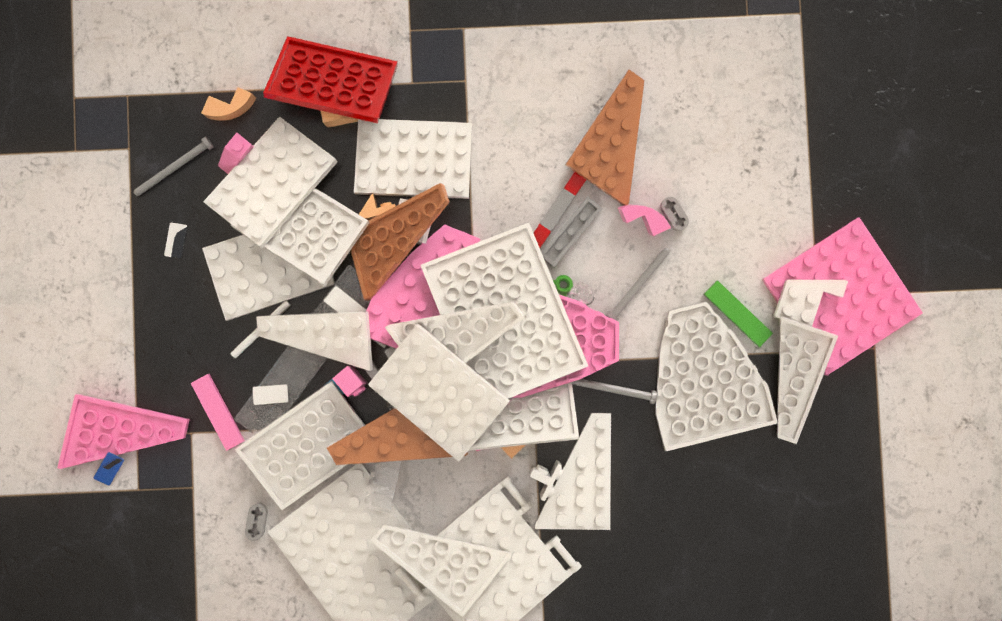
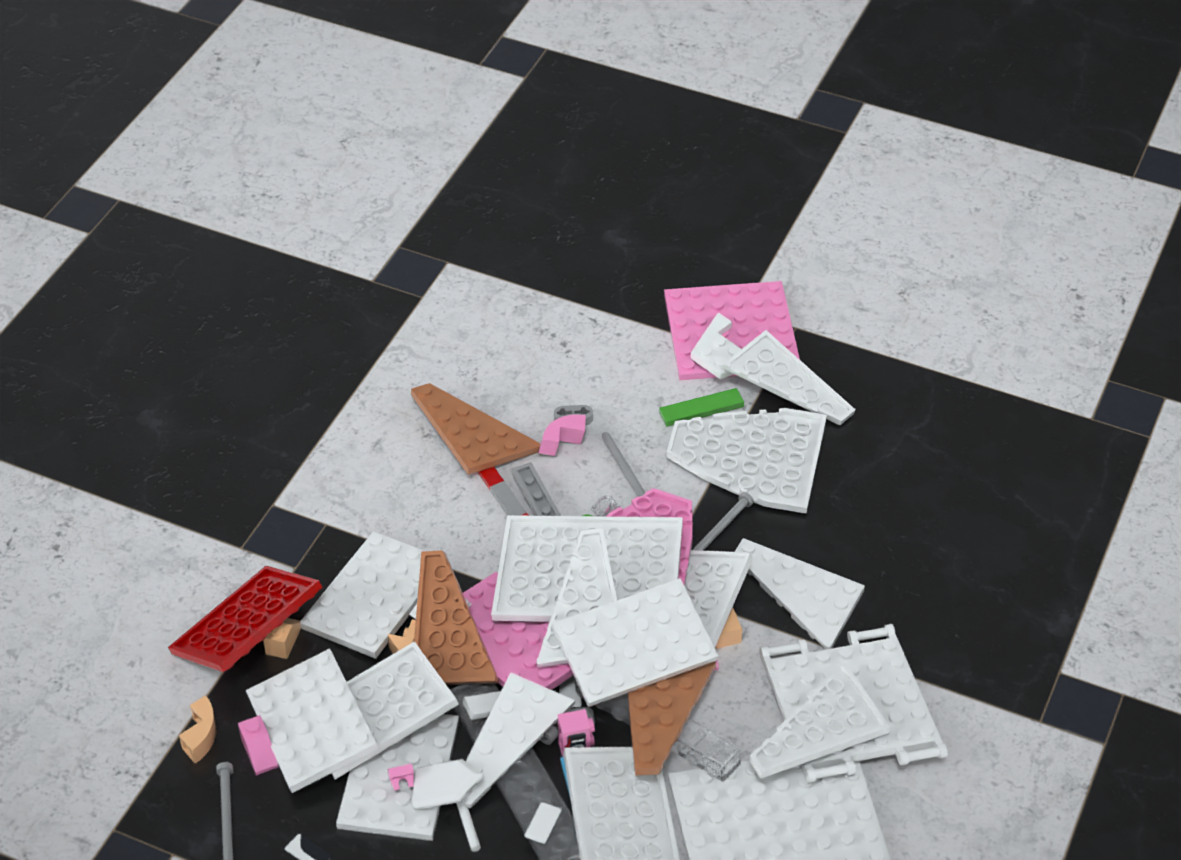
camera: 65 degrees left, 40 degrees down
white bracket [529,460,563,501] -> none
none -> bright pink tile [387,764,414,791]
none -> white tile [412,759,484,810]

